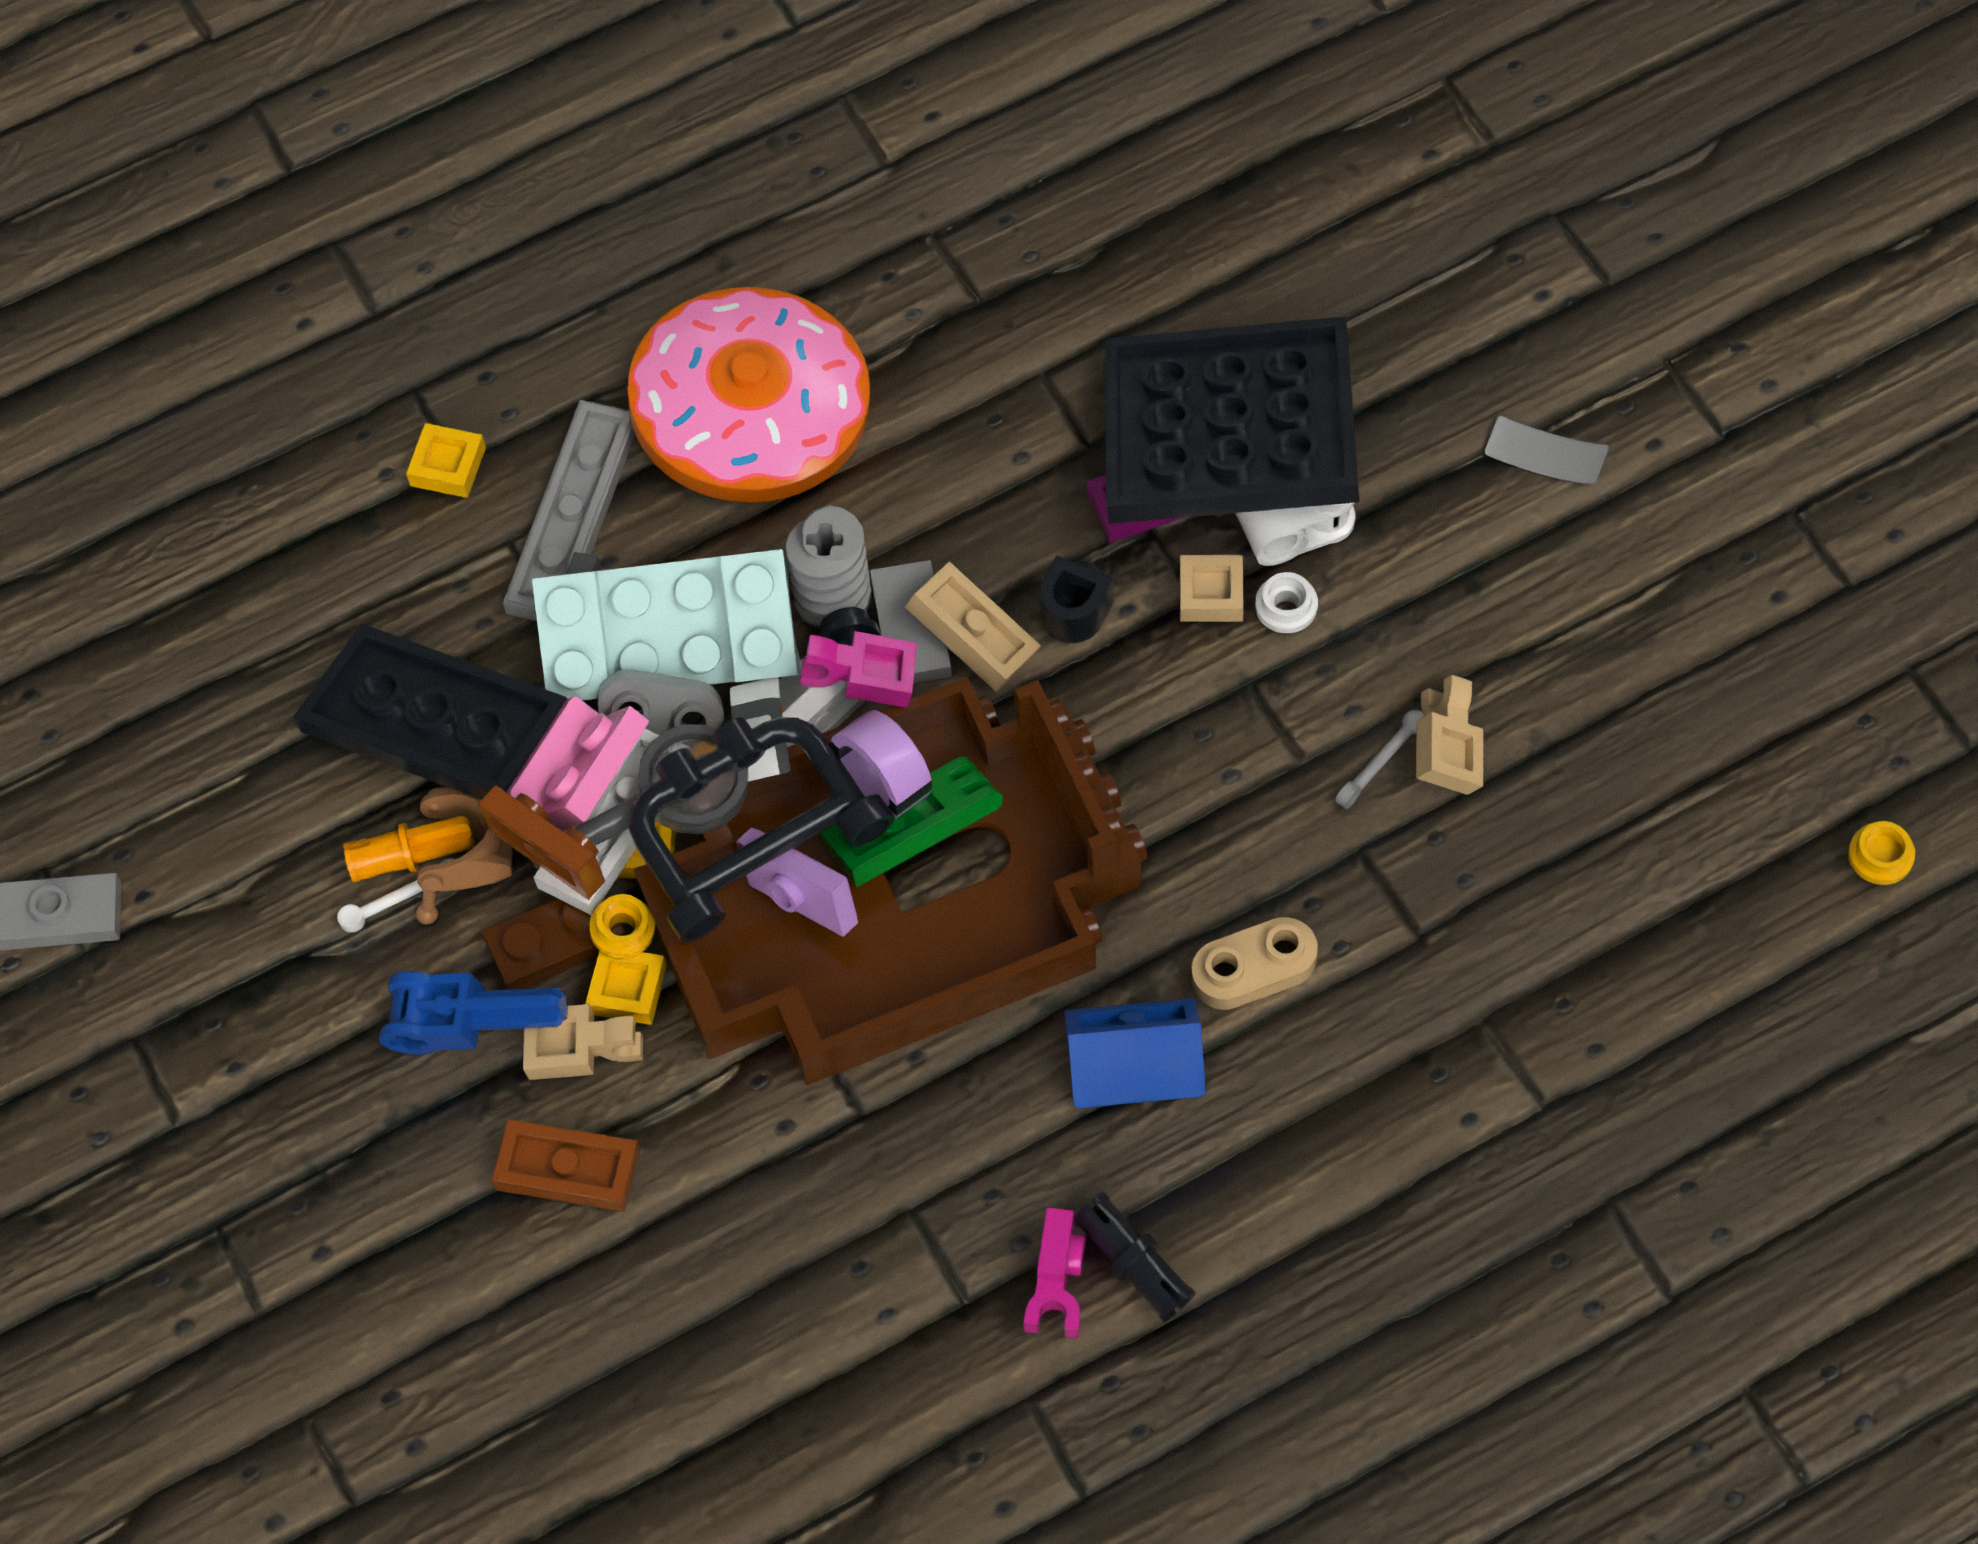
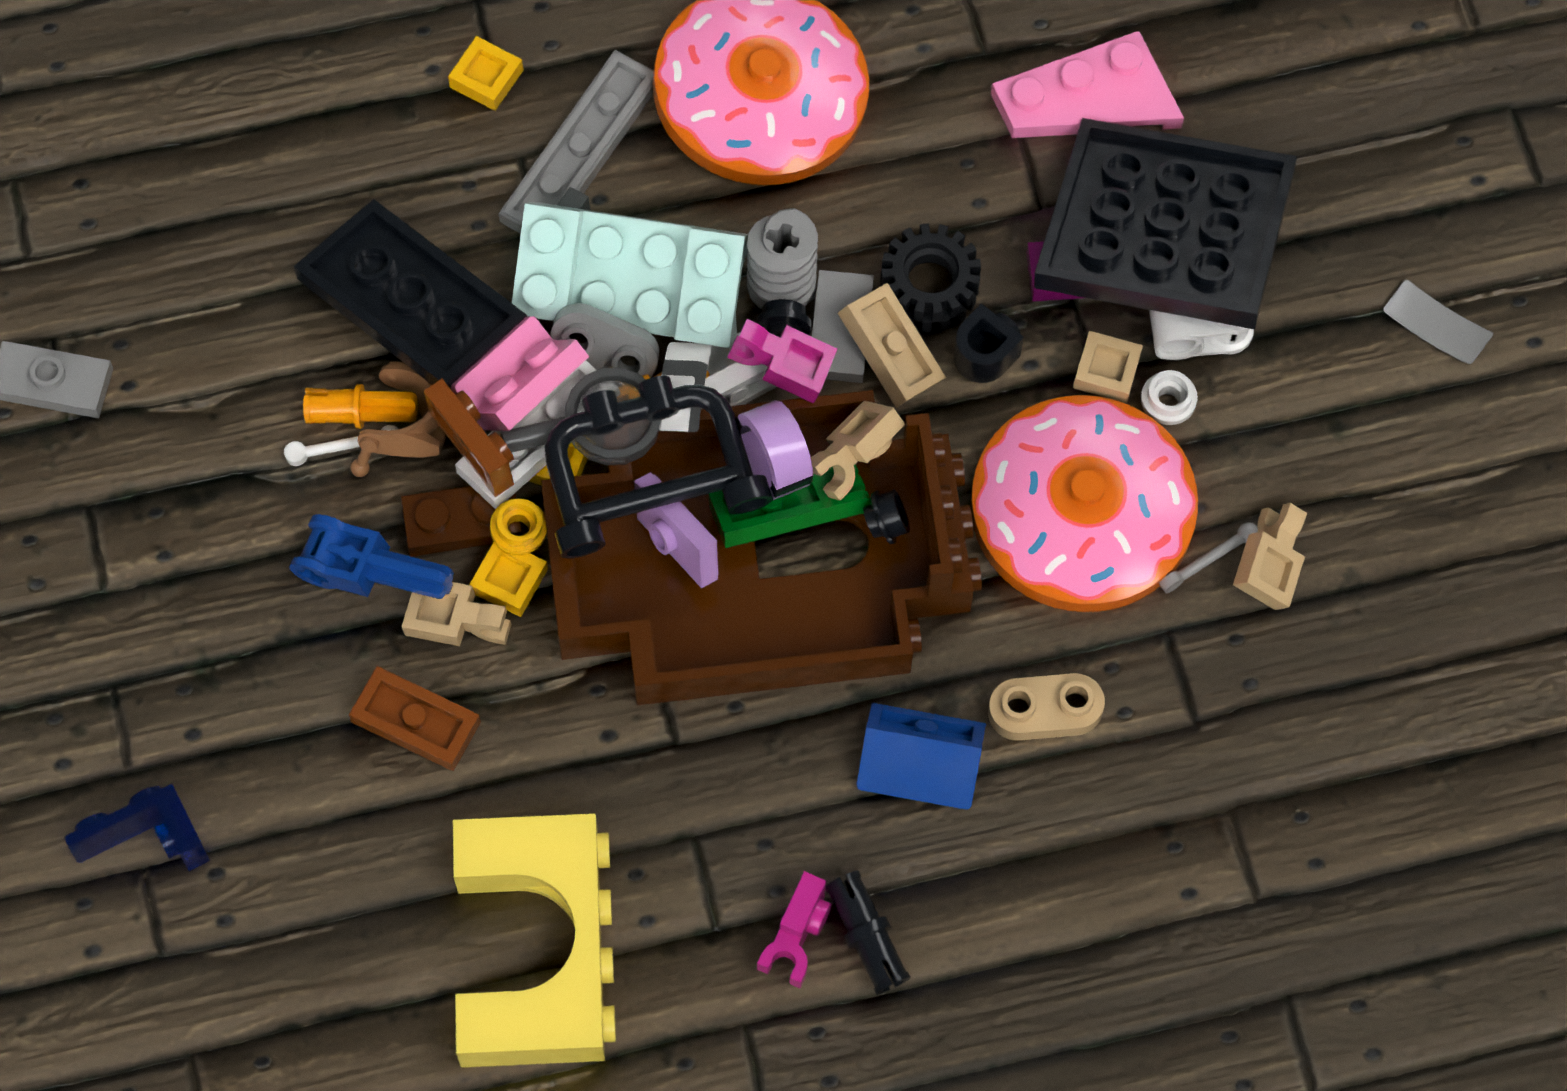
camera: 10 degrees right, 5 degrees up
none -> clear blue bracket [64,784,210,871]
none -> light yellow arch [453,814,616,1068]
none -> tan plate [811,401,905,501]
none -> black plate [863,489,910,545]
none -> black tyre [880,223,981,332]
none -> dish [970,395,1198,612]
none -> bright pink wing [991,31,1184,138]

